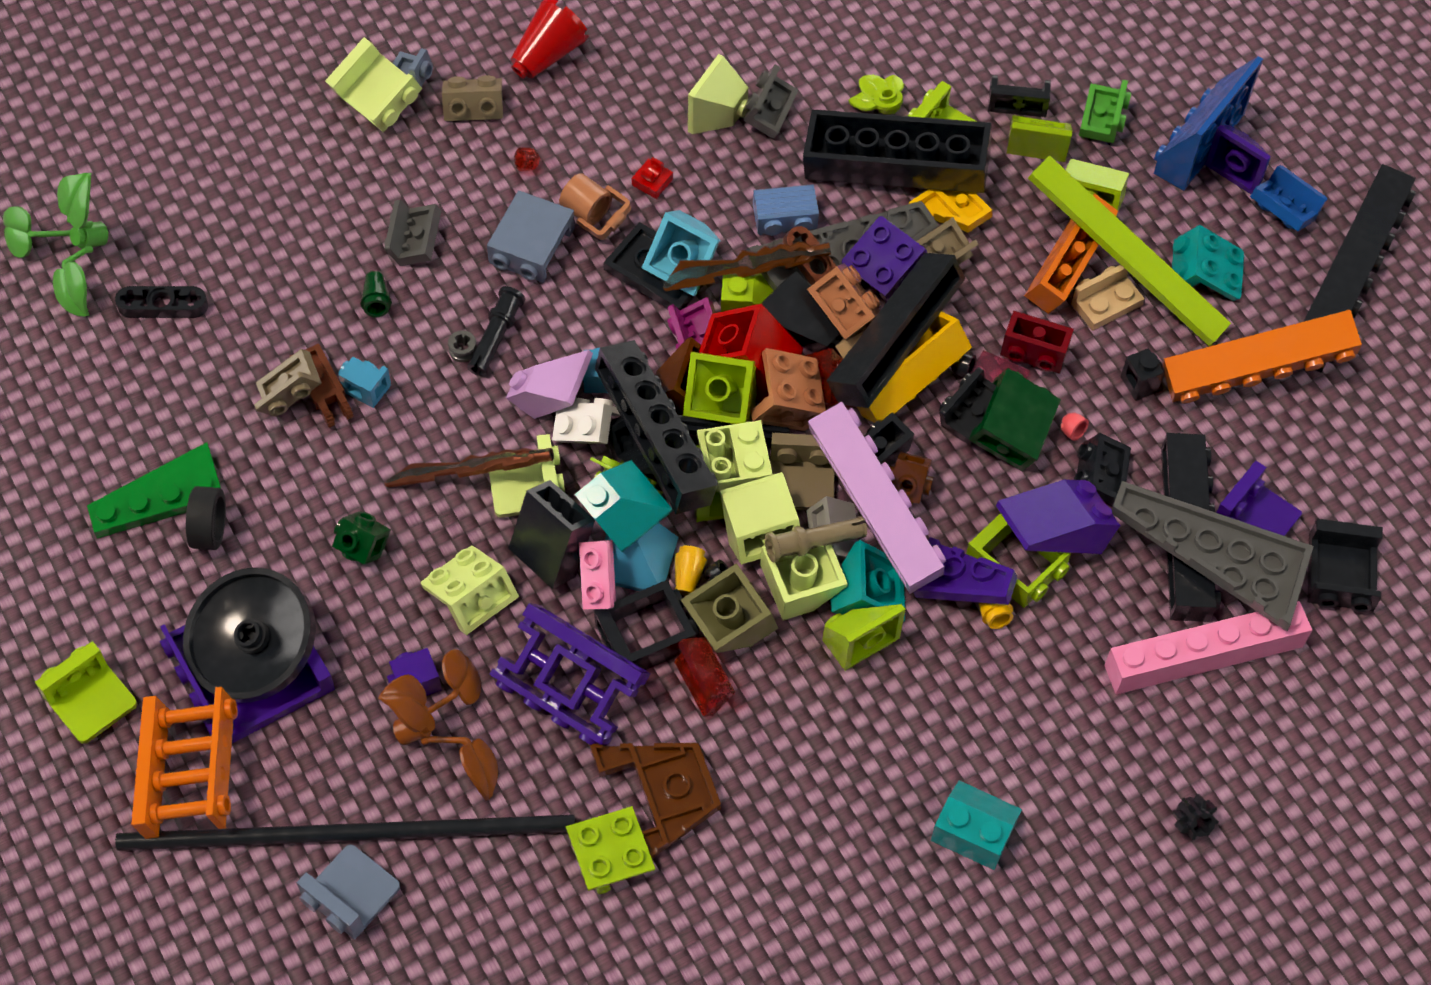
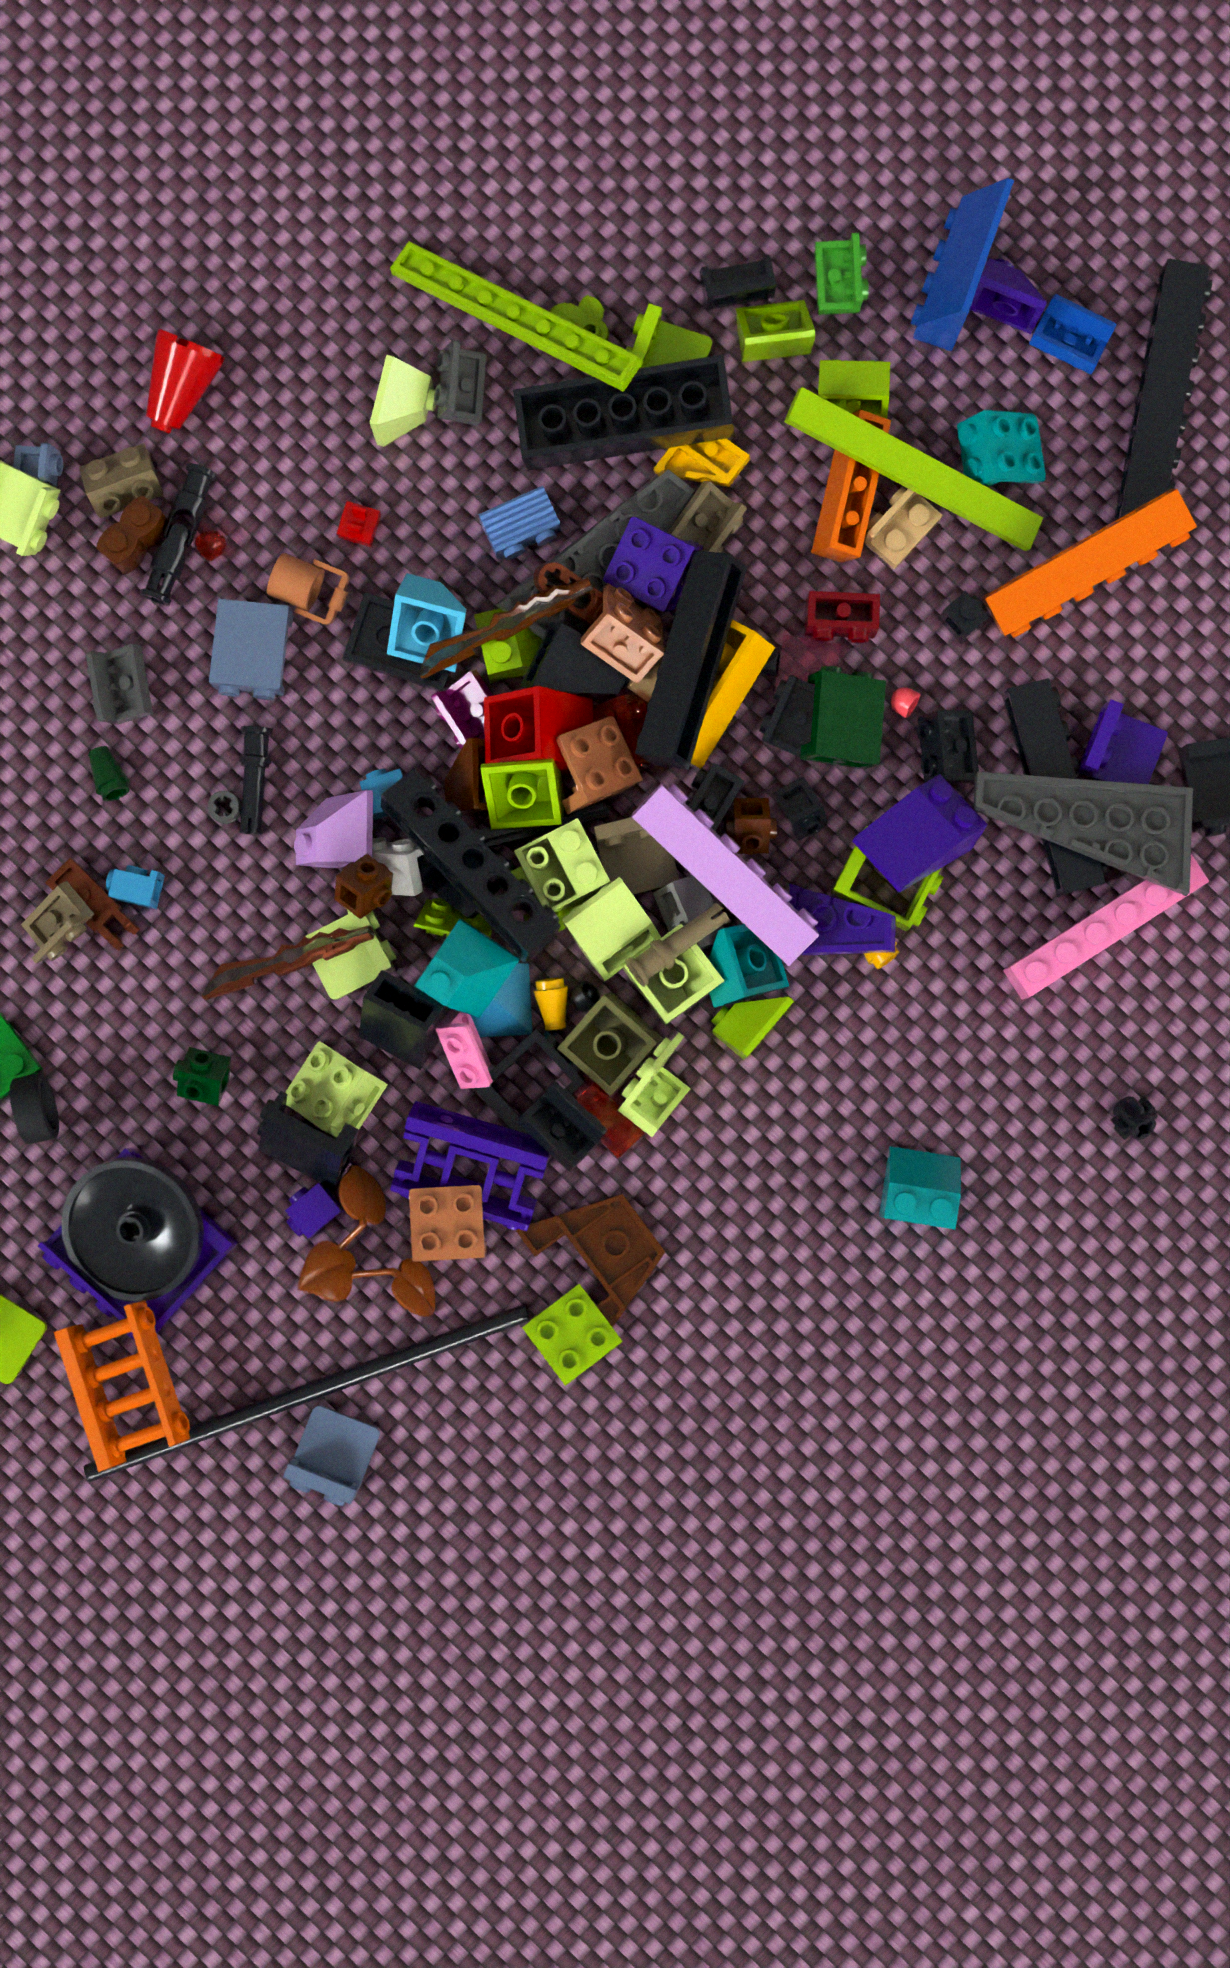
camera: 15 degrees left, 25 degrees up
none -> reddish brown brick [96,495,167,575]
none -> black piece [140,463,217,606]
none -> black panel [257,1091,359,1189]
none -> reddish brown brick [334,854,393,919]
none -> lime tile [390,241,643,392]
none -> nougat bracket [409,1185,487,1262]
none -> black bracket [517,1082,607,1172]
none -> yellowish green bracket [618,1033,691,1137]
none -> black bracket [773,776,828,840]

